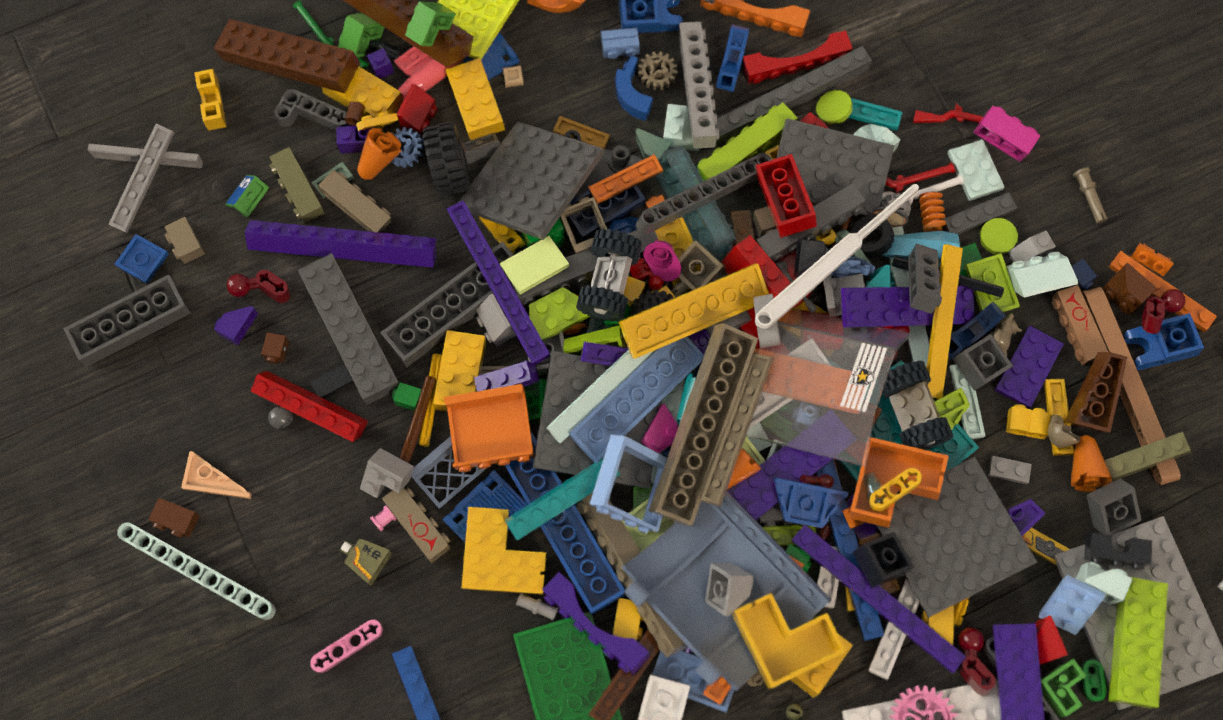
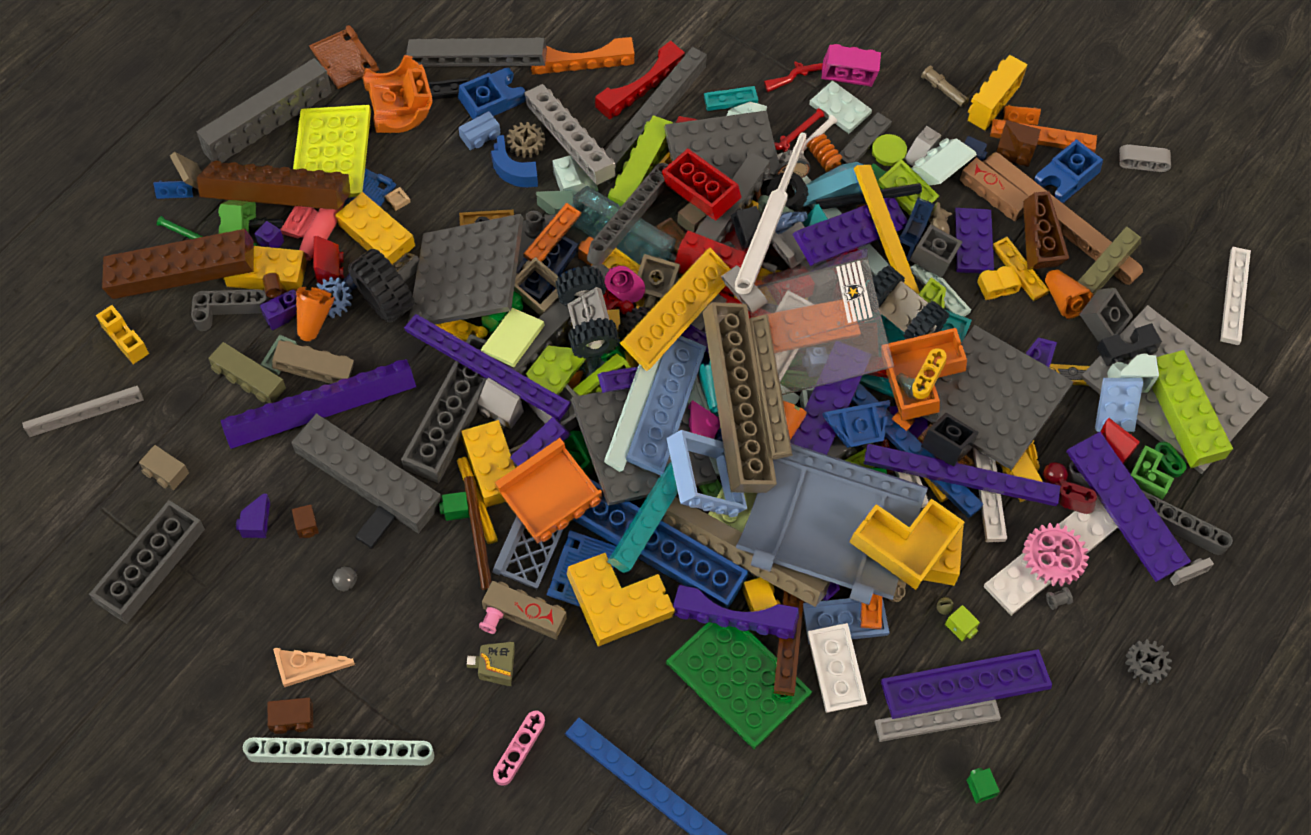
camera: 30 degrees left, 10 degrees down
light grey tile [108,124,175,233] -> none
blue plate [114,234,169,285] -> none
bright green panel [225,175,269,217] -> none
dark red beam [226,270,290,303] -> none
red brick [251,371,368,442] -> none
yellow plate [356,111,398,131] -> none
light grey brick [360,448,414,498] -> none
bright green brick [405,1,456,46] -> none
light grey pin [516,593,558,620] -> none
light grey slope [705,563,753,616] -> none
blue arch [716,25,750,92] -> none
clear red bar [800,474,834,488] -> none
lime tile [816,90,853,125] -> none
dark grey brick [908,243,942,314] -> none
light grey plate [988,456,1032,485] -> none
dark tan hair [1048,414,1080,448] -> none
dark red beam [1142,289,1186,334] -> none
none -> yellow brick [967,55,1028,130]

